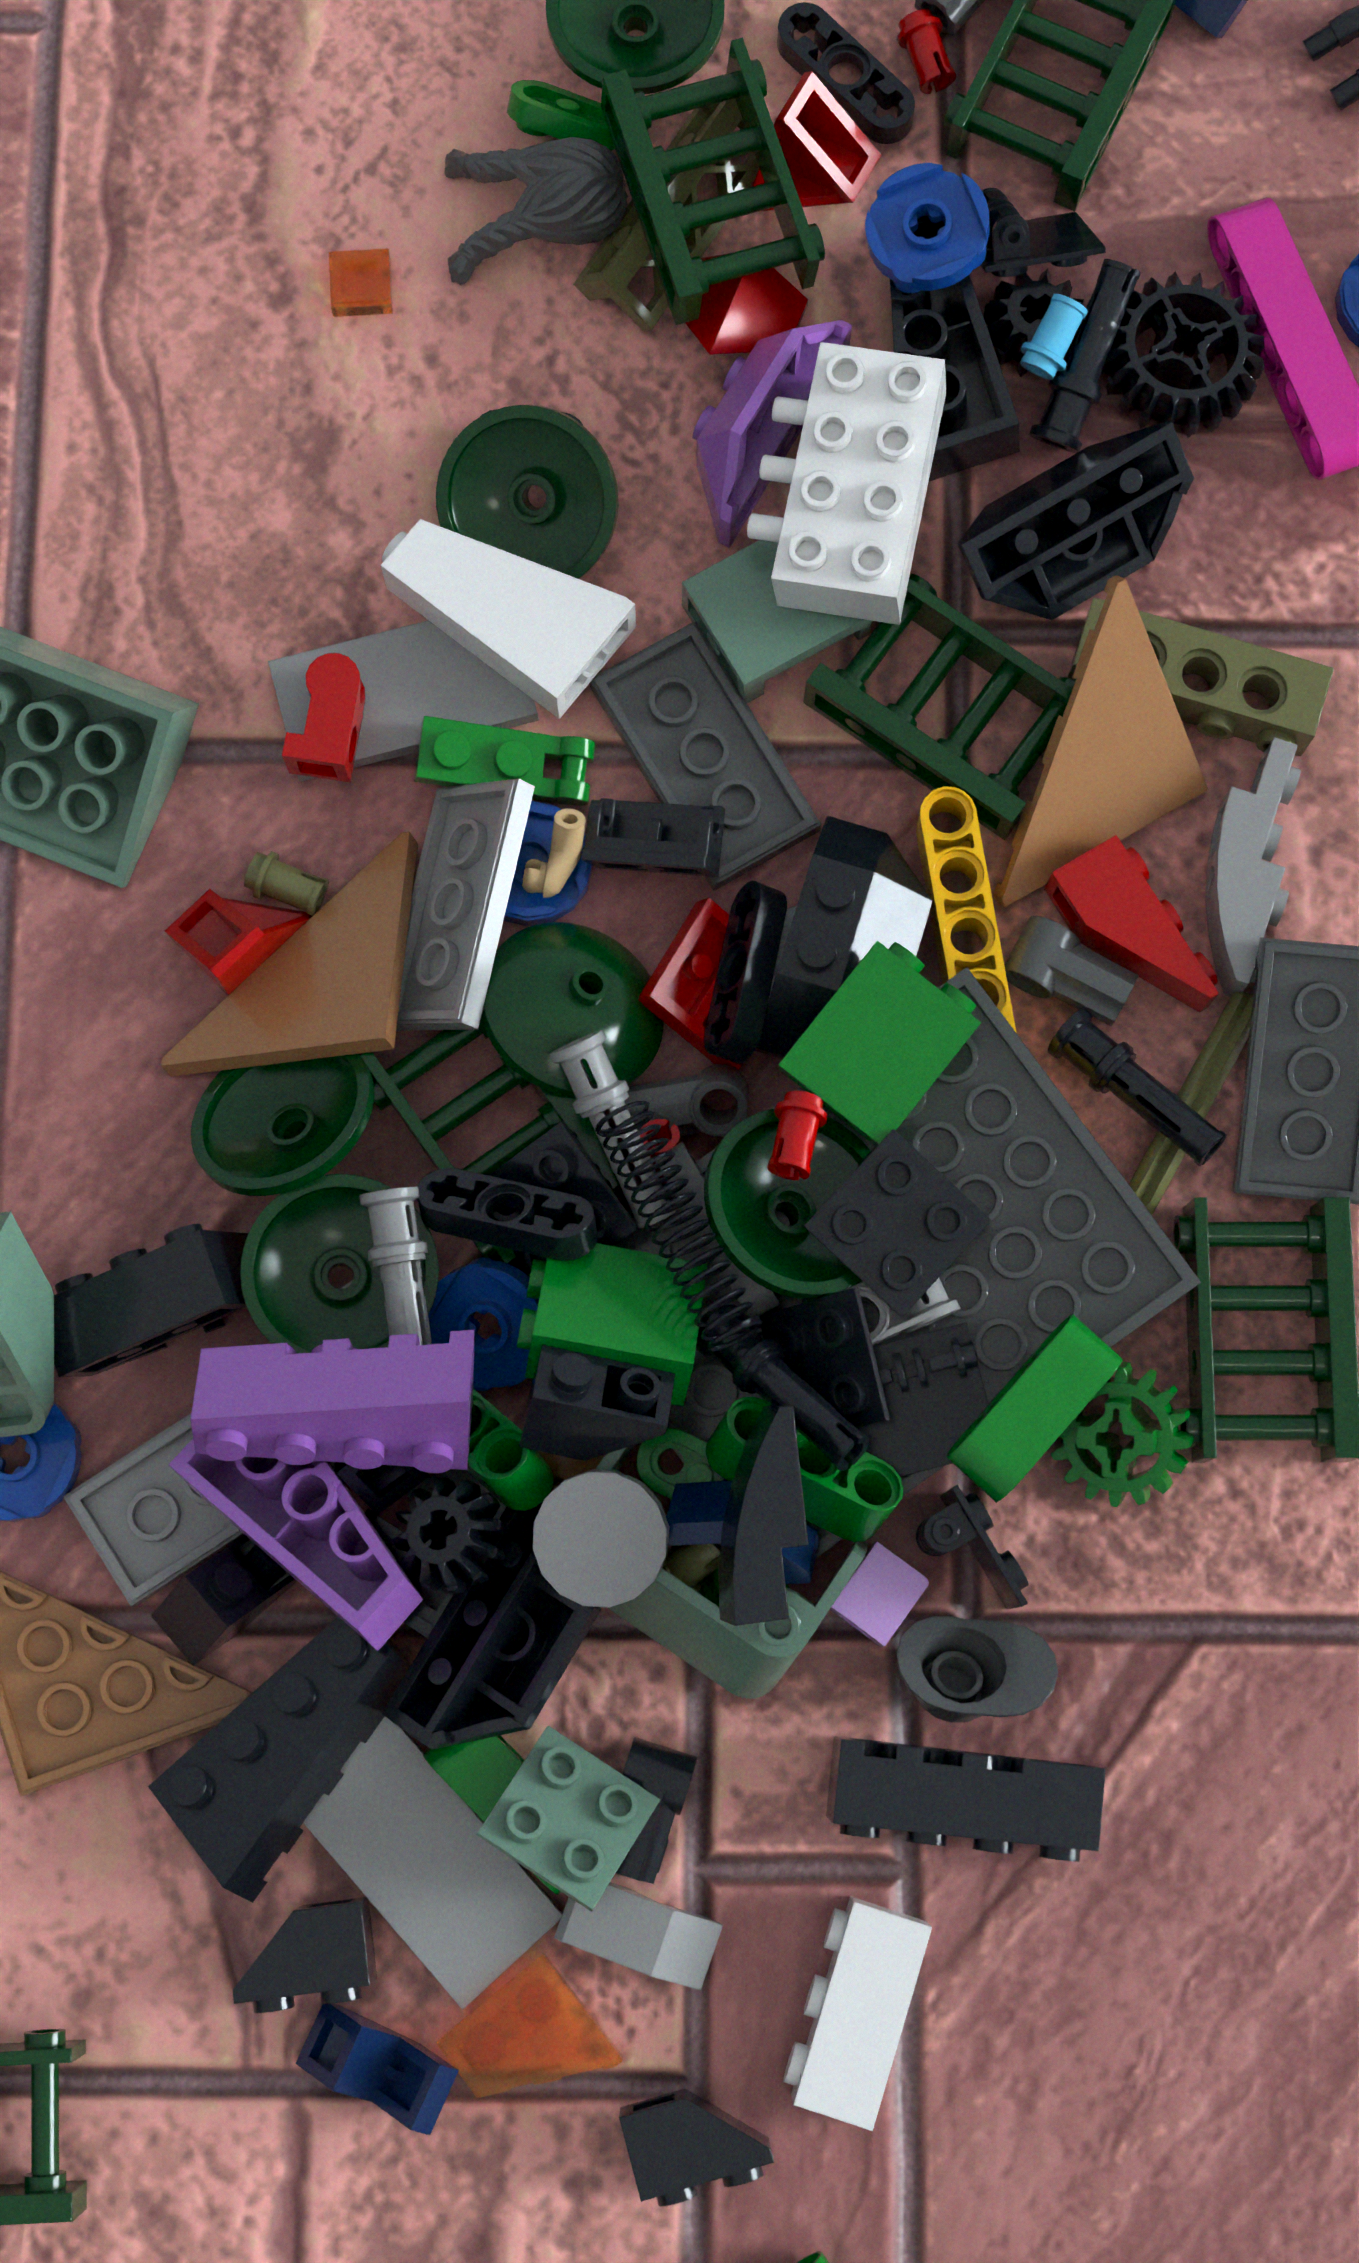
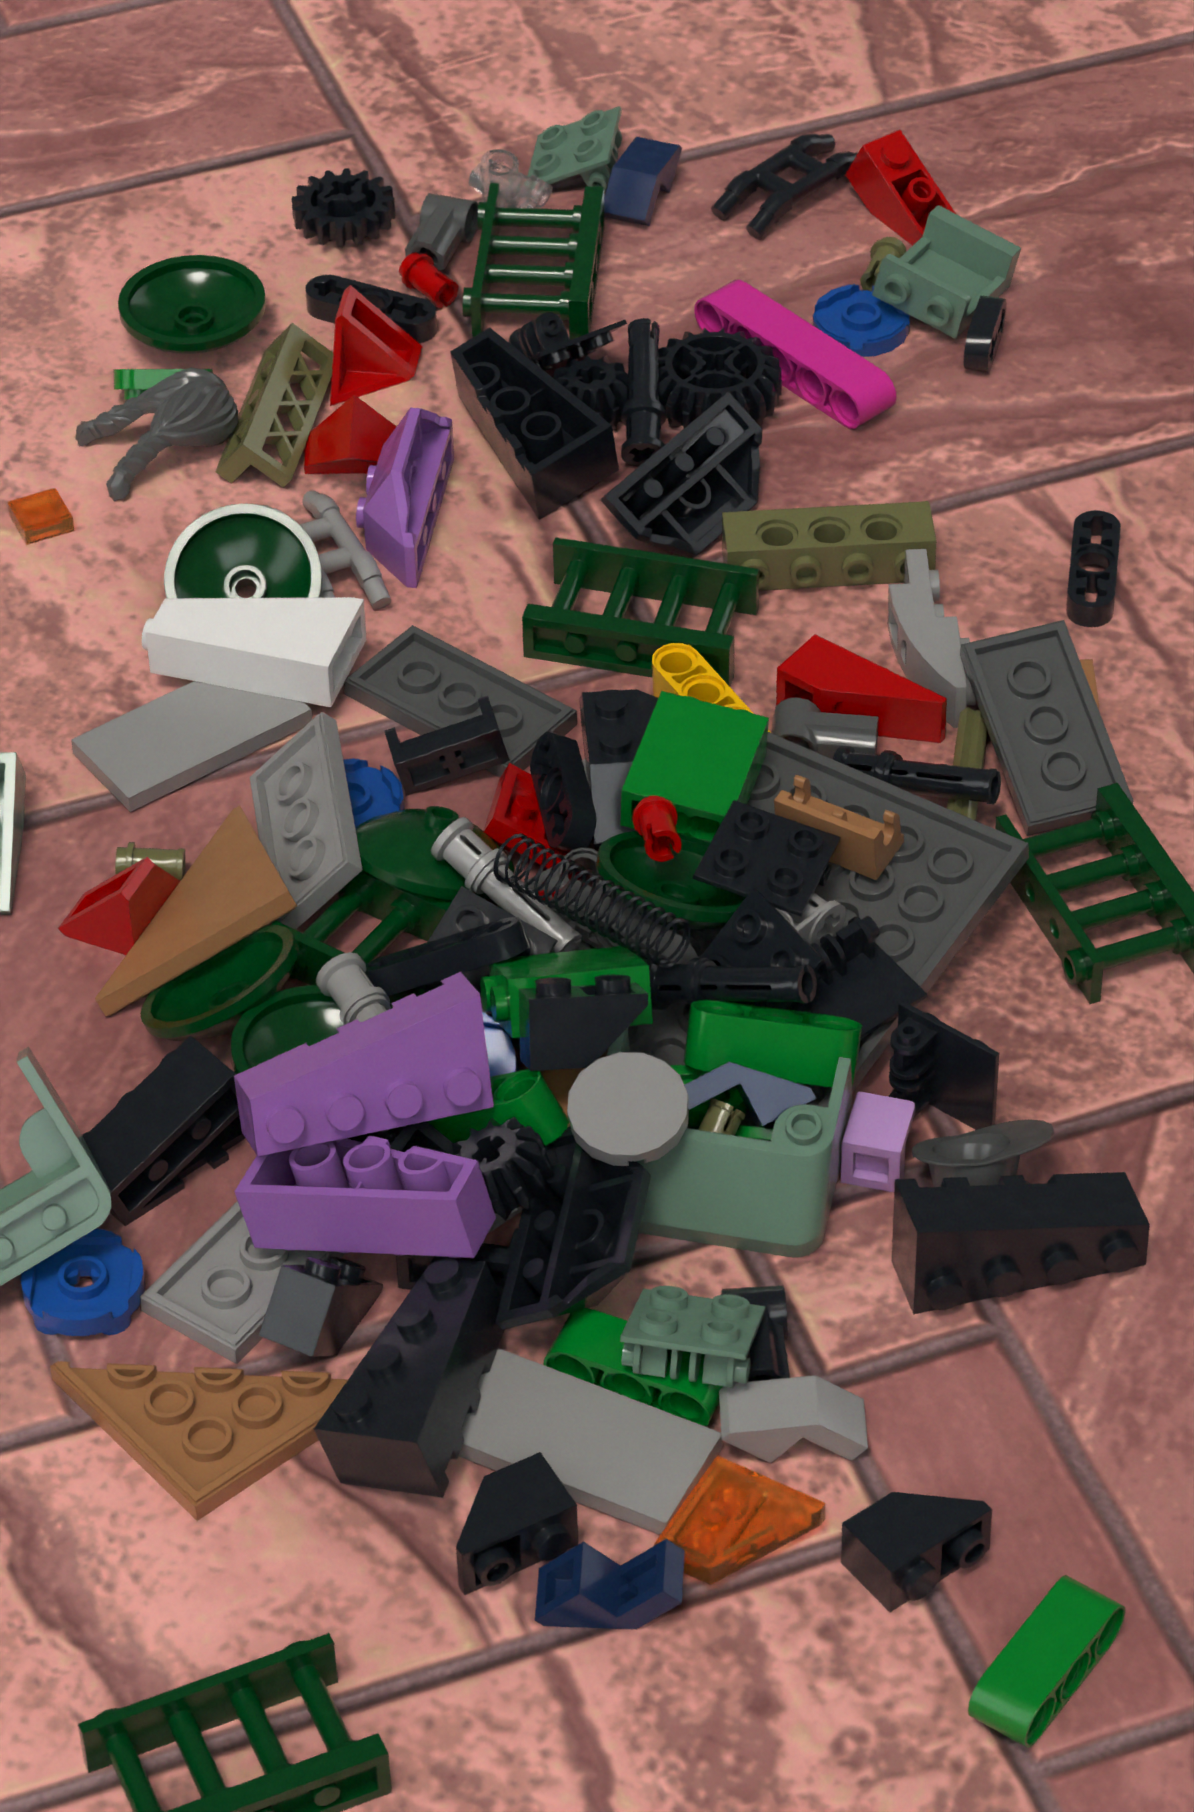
camera: 20 degrees left, 35 degrees down
red leg [282,653,365,783] -> none
green plate [414,716,596,806] -> none
tan arm [522,808,586,898] -> none
dark green fence [601,38,825,325] -> none
sand green panel [682,540,872,703] -> none
black slope [718,1405,809,1626] -> none
white piece [747,342,946,625] -> none
white brick [783,1896,932,2131] -> none
blue plate [865,163,990,293] -> none
green beam [946,1314,1123,1503] -> none
medium nougat tile [994,575,1208,907] -> none
medium azure pin [1020,294,1088,380] -> none
green gear [1051,1362,1194,1507] -> none
none -> light grey piece [263,490,391,609]
none -> medium nougat hinge [774,775,904,880]

